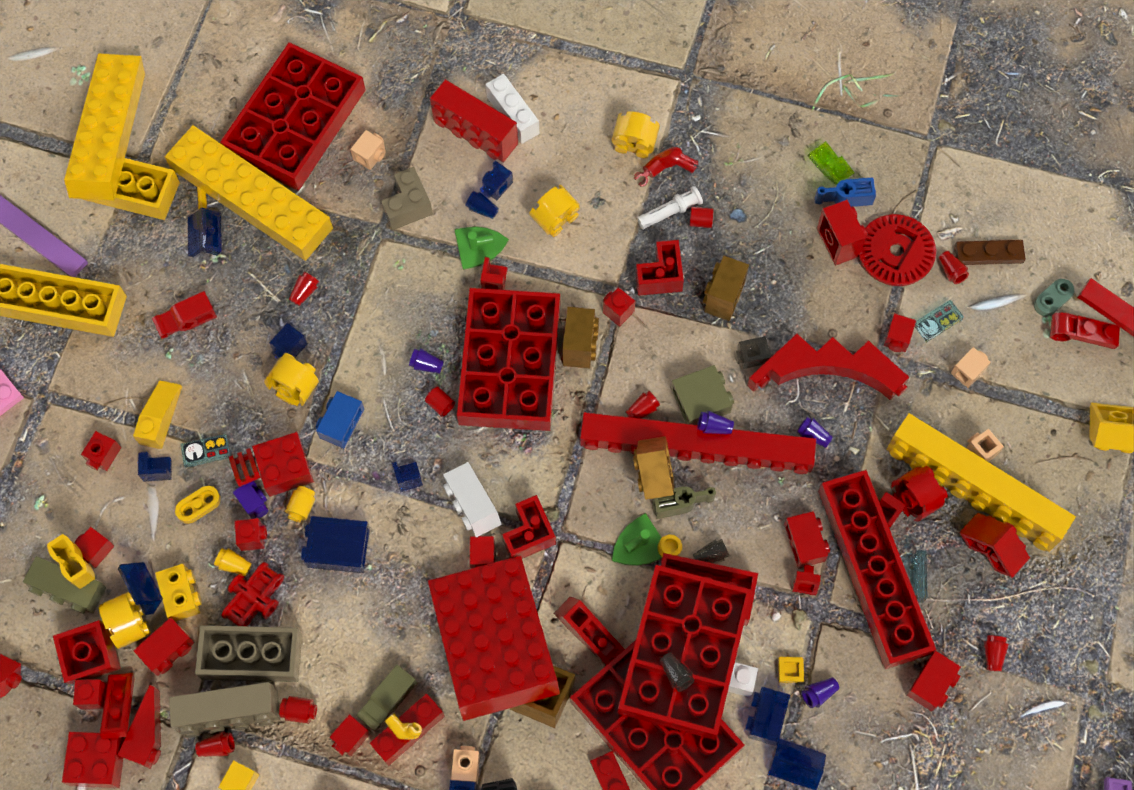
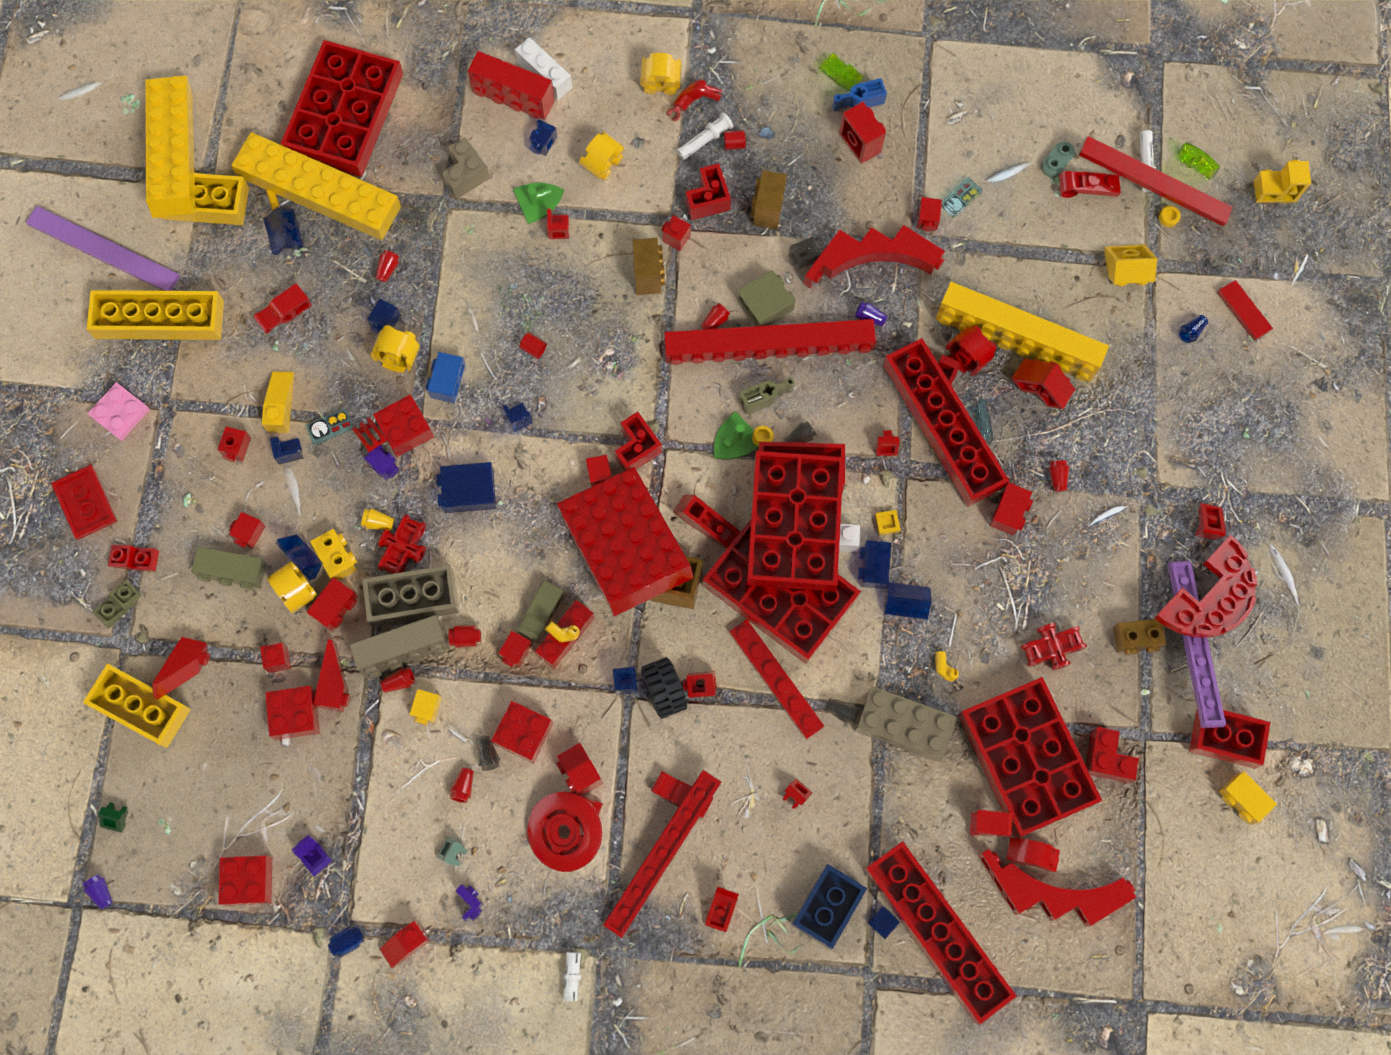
camera: 15 degrees left, 5 degrees up
yellow brick [47,534,95,589] -> none
red brick [53,620,121,685] -> none
red tile [100,673,135,739] -> none
yellow plate [175,486,221,524] -> none
red brick [235,518,267,551] -> none
yellow brick [285,486,315,523] -> none
light nougat brick [350,130,386,170] -> none
dark purple cone [409,348,444,374] -> none
white brick [443,462,502,537] -> none
light nougat brick [451,746,480,785] -> none
red brick [457,288,561,431] -> none
clear blue cone [465,191,499,219] -> none
pearl gold brick [633,436,674,500] -> none
clear smoke cone [660,652,694,692] -> none
dark purple cone [697,410,734,434] -> none
red brick [784,511,830,569] -> none
dark purple cone [801,677,840,708] -> none
red piece [858,214,936,286] -> none
red cone [938,251,969,284] -> none
light nougat brick [951,347,991,388] -> none
reddish brown plate [955,240,1026,265] -> none
light nougat brick [967,429,1004,462] -> none

